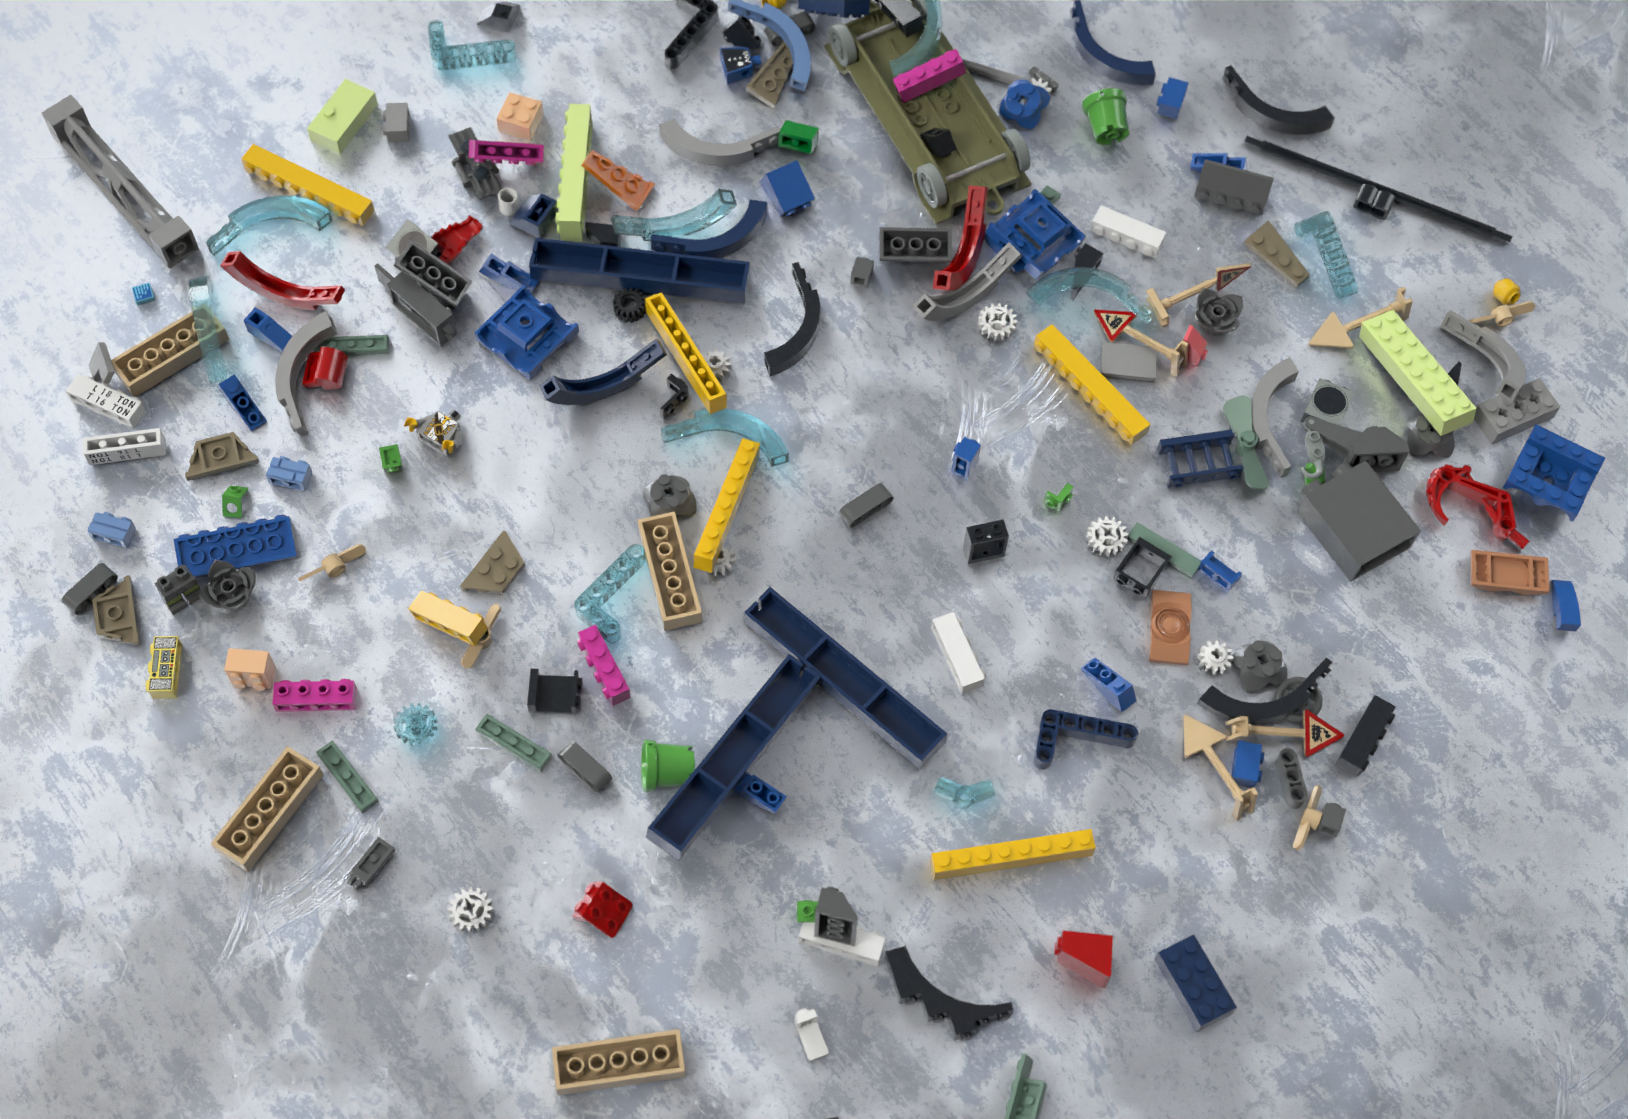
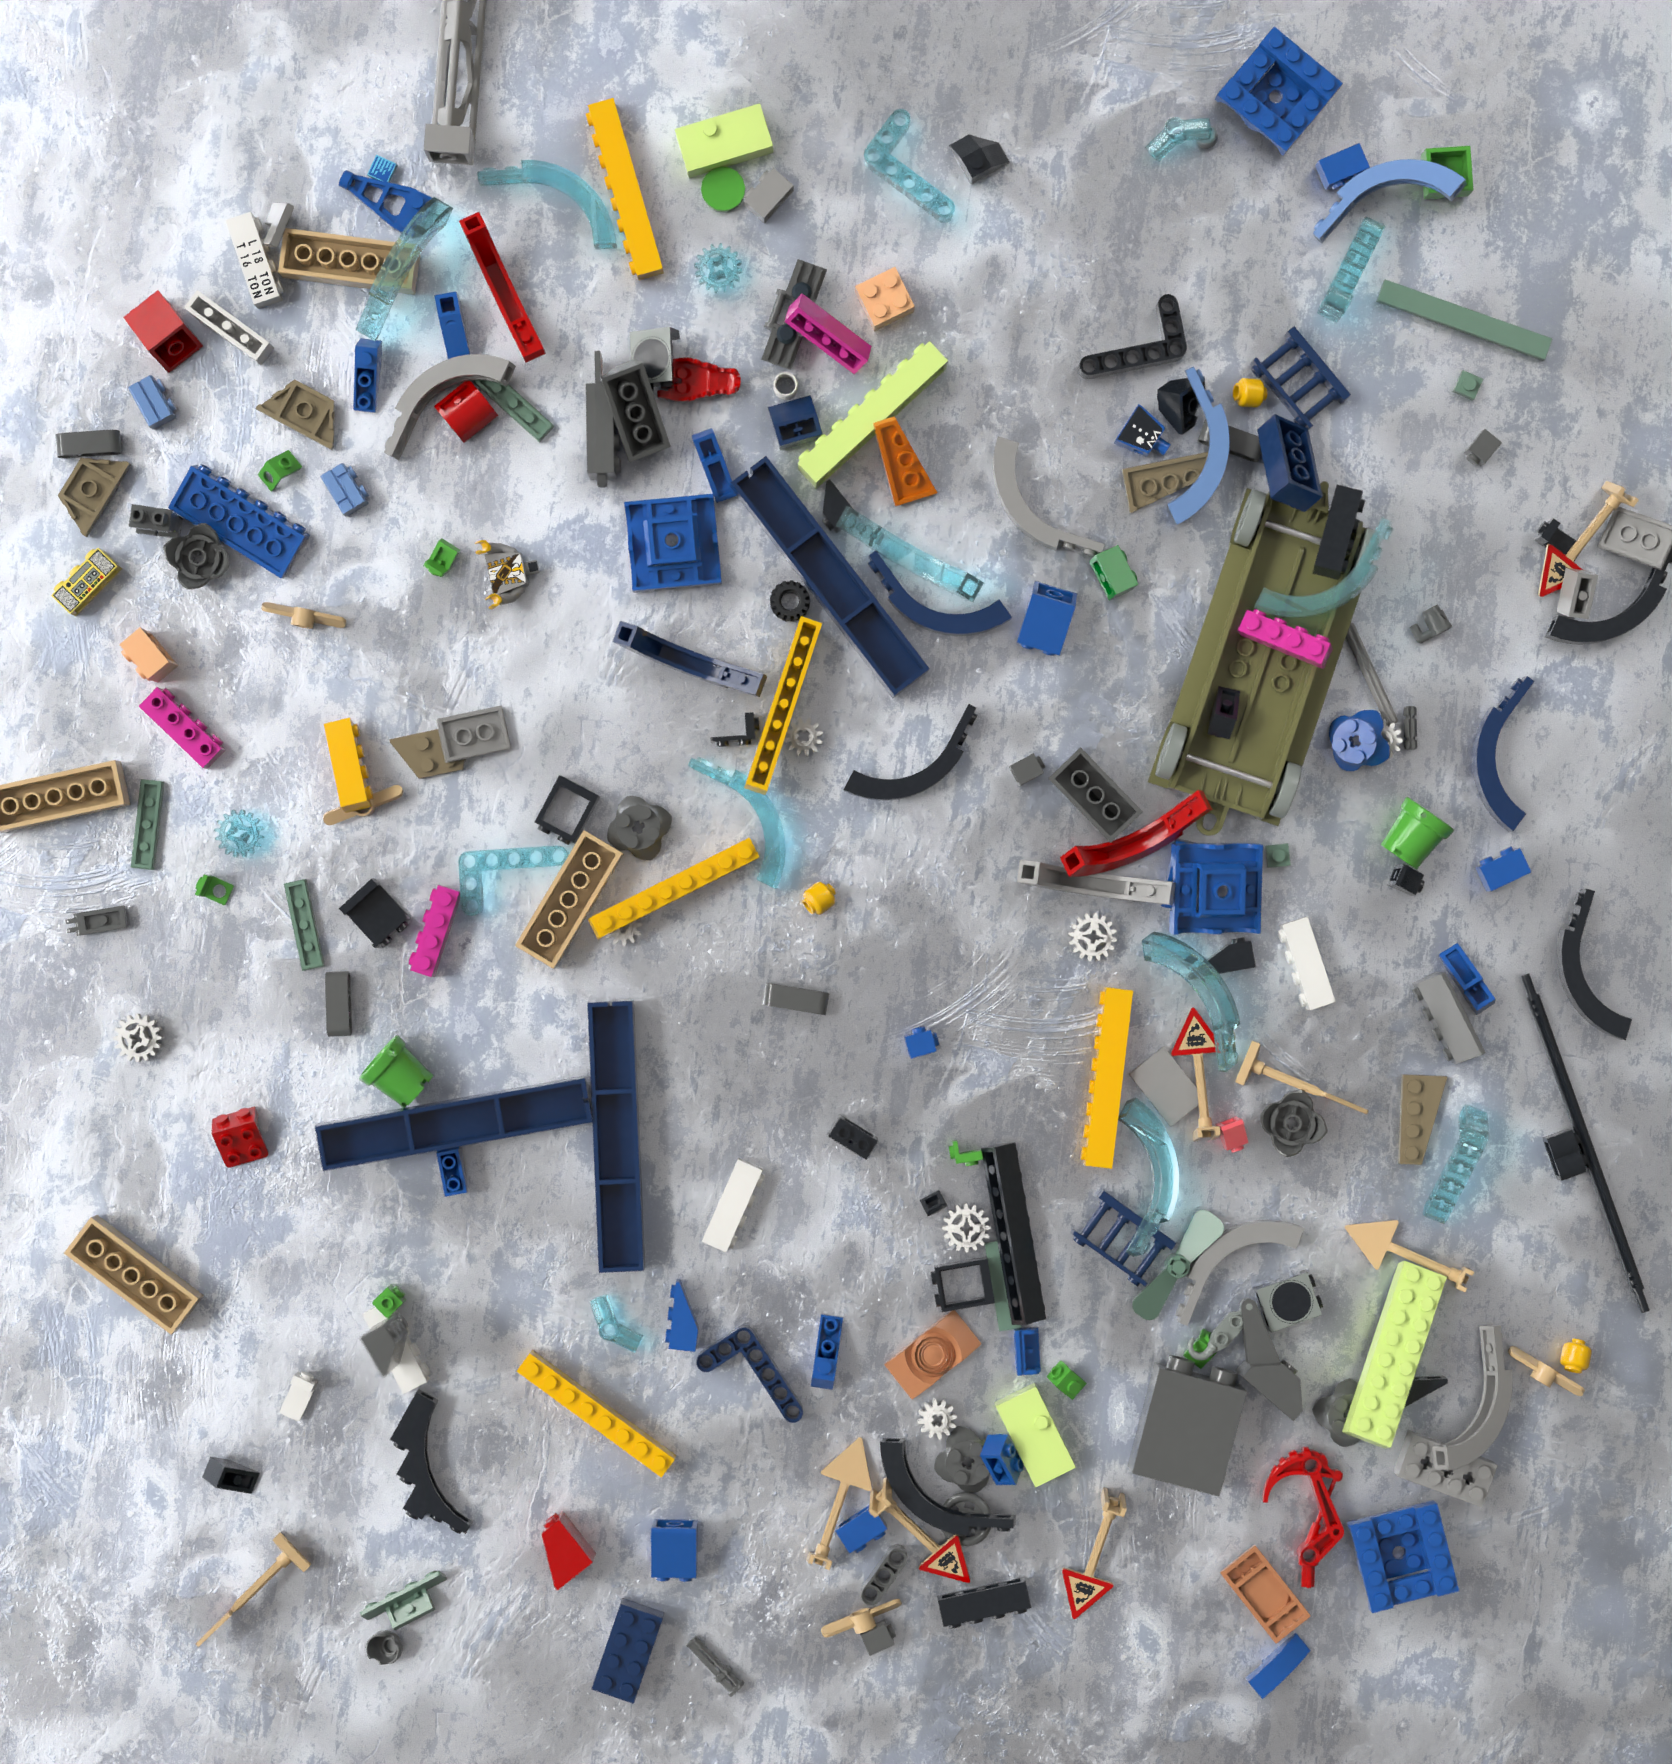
camera: 40 degrees right, 25 degrees up
none -> slope [123,290,203,373]
none -> bright green bracket [195,874,234,905]
none -> blue plate [339,170,433,239]
none -> light grey tile [436,705,511,763]
none -> black window [535,775,600,845]
none -> blue slope [651,1519,698,1582]
none -> blue slope [665,1279,699,1352]
none -> dark grey pin [686,1636,745,1697]
none -> clear light blue gear [694,243,743,293]
none -> bright green tile [701,167,745,212]
none -> yellow head [802,882,836,915]
none -> black slope [920,1190,947,1216]
none -> blue brick [980,1434,1024,1485]
none -> black brick [981,1142,1046,1325]
none -> yellowish green brick [994,1383,1076,1488]
none -> bright green bracket [1047,1361,1087,1400]
none -> tan piece [1062,1487,1127,1619]
none -> clear light blue arch [1118,1097,1179,1257]
none -> black slope [1387,864,1425,896]
none -> dark grey piece [1409,604,1453,643]

